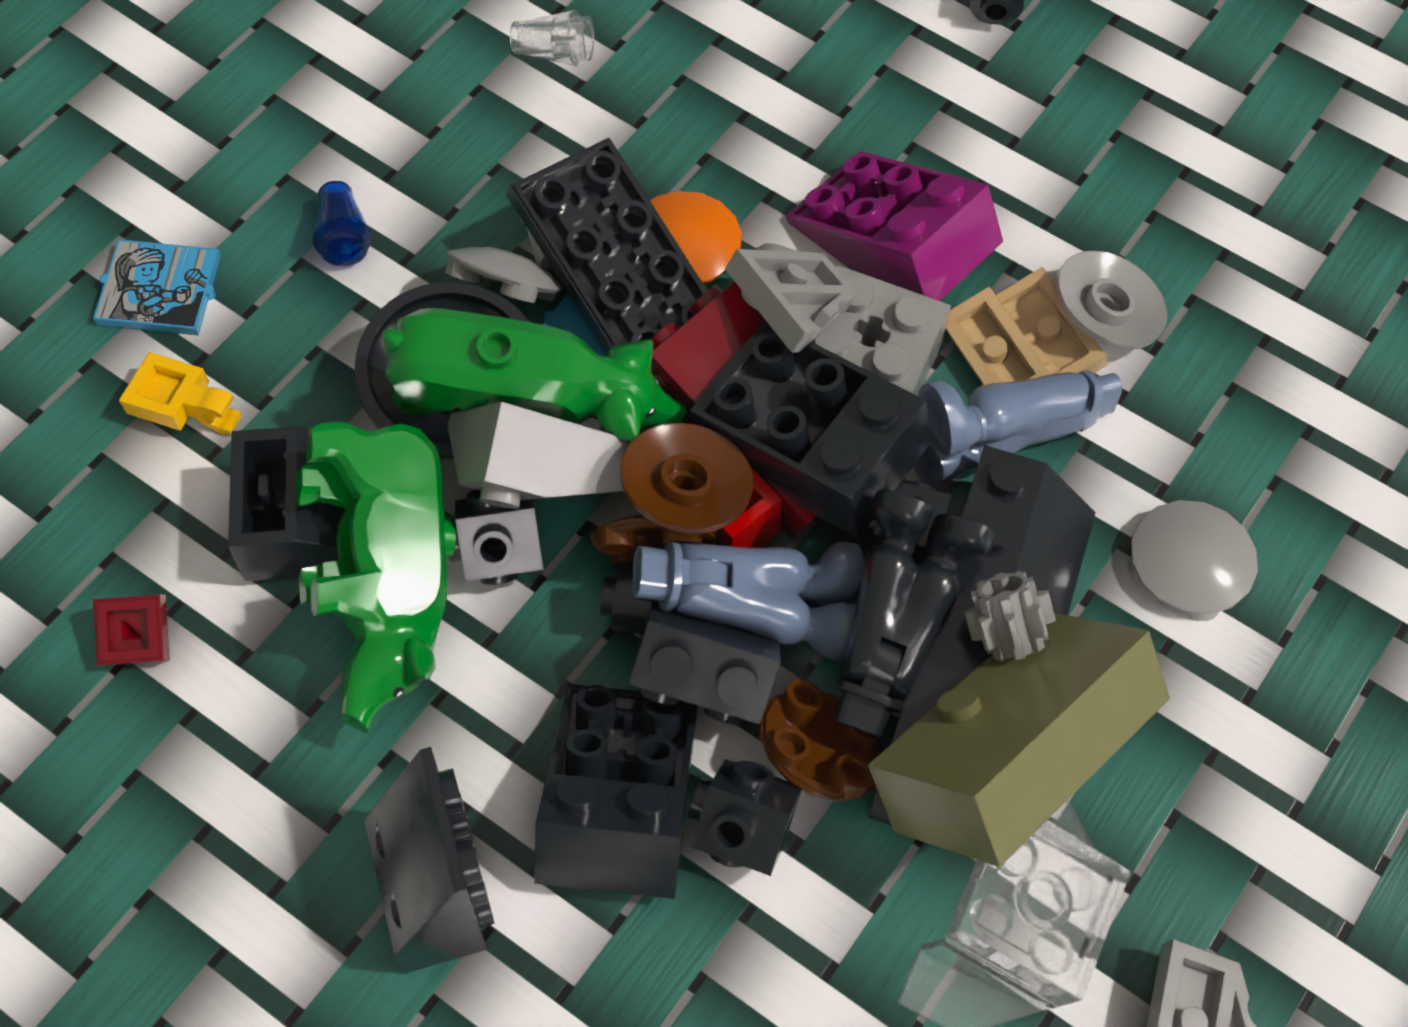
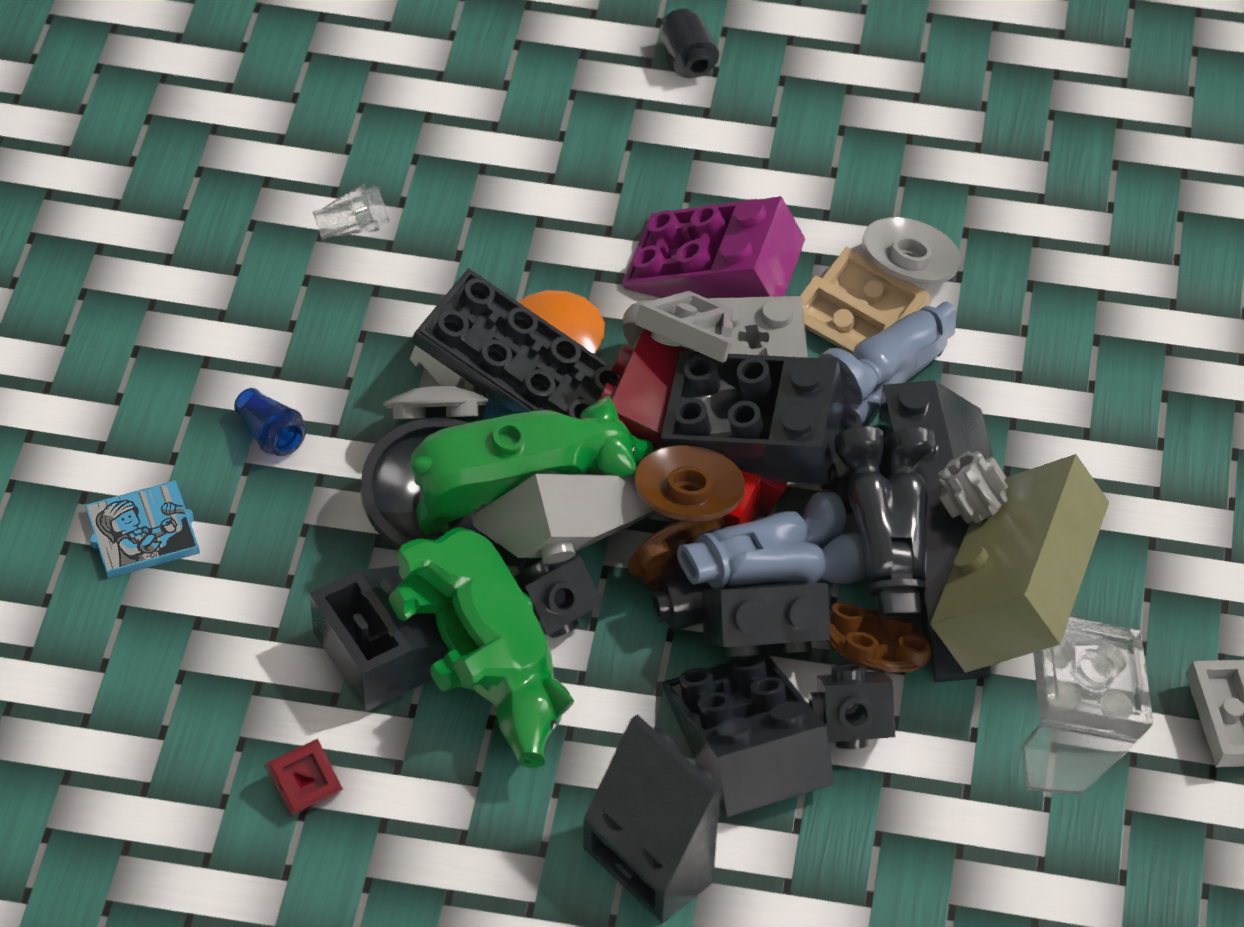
camera: 25 degrees left, 10 degrees down
yellow plate [119,352,242,435] -> none
light grey dish [1128,500,1258,621] -> none

